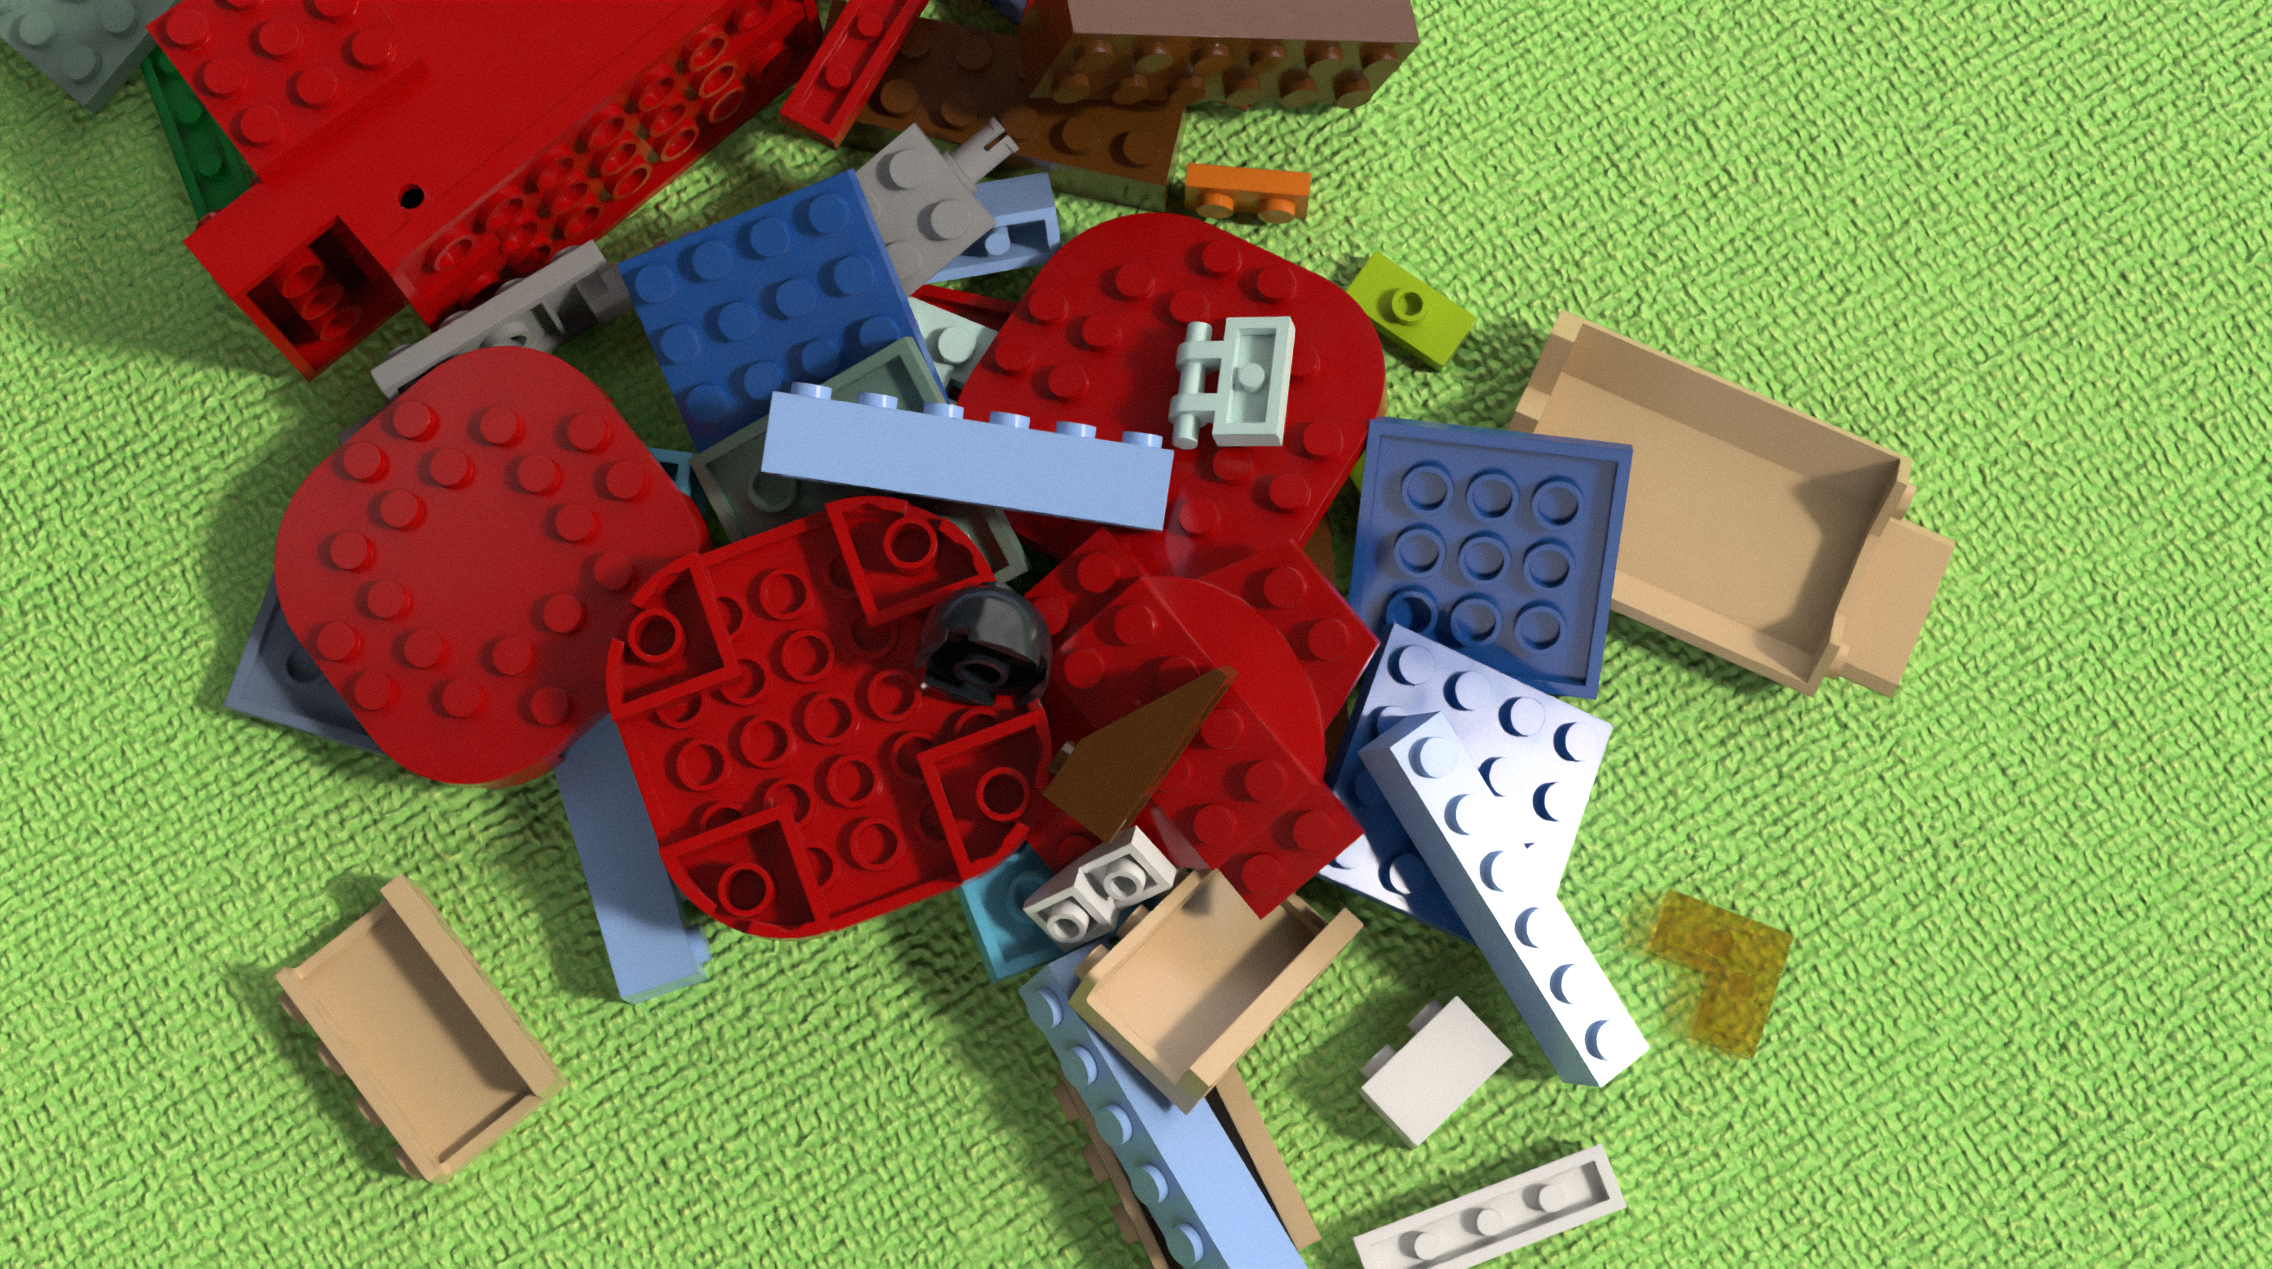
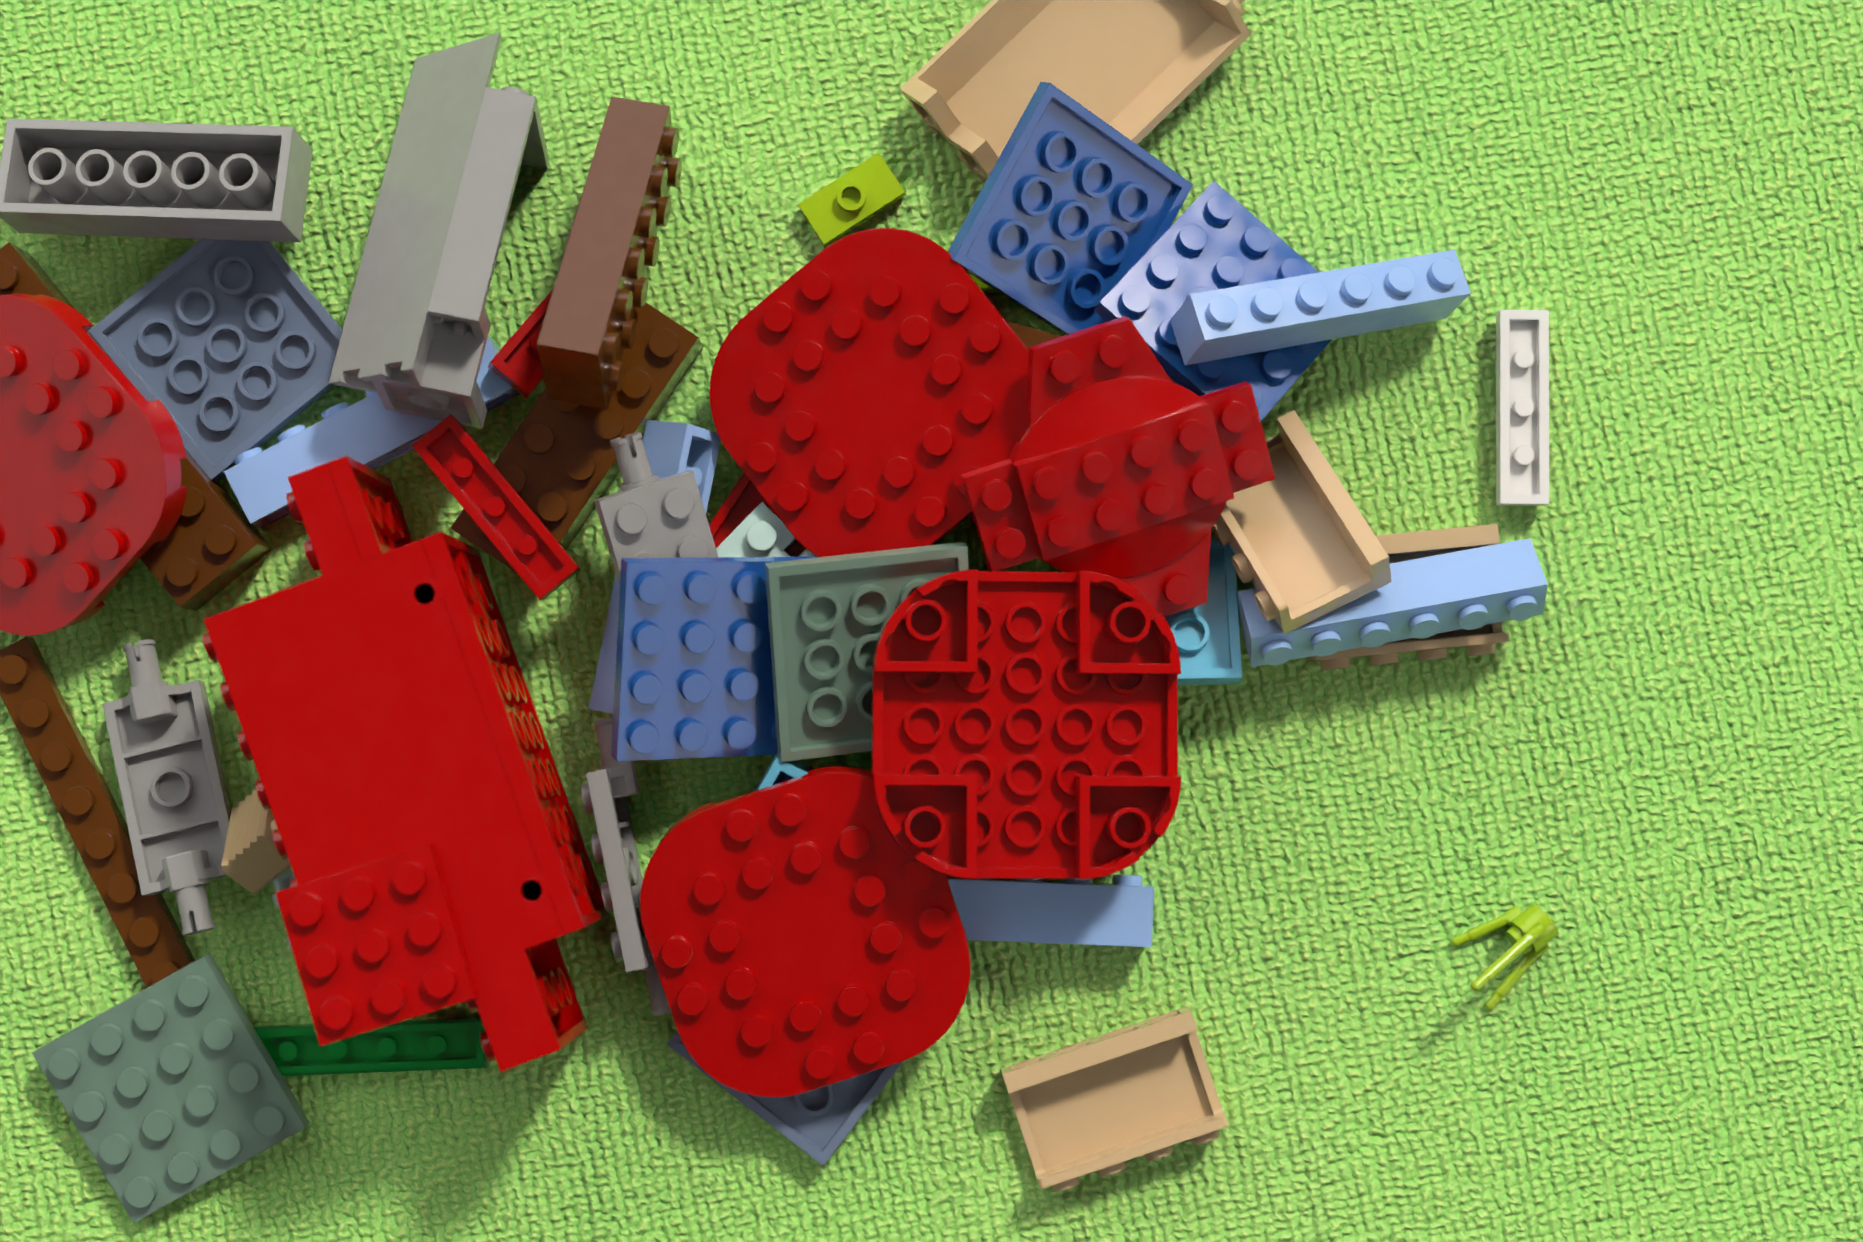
camera: 75 degrees left, 10 degrees up
light blue brick [761,382,1174,533] -> none
black cylinder [913,581,1053,707] -> none
white slope [1023,825,1177,952] -> none
reddish brown slope [1042,665,1239,844] -> none
light aqua plate [1168,316,1296,449] -> none
orange plate [1185,163,1311,224] -> none
white brick [1357,996,1513,1150] -> none
clear yellow plate [1645,889,1794,1060] -> none

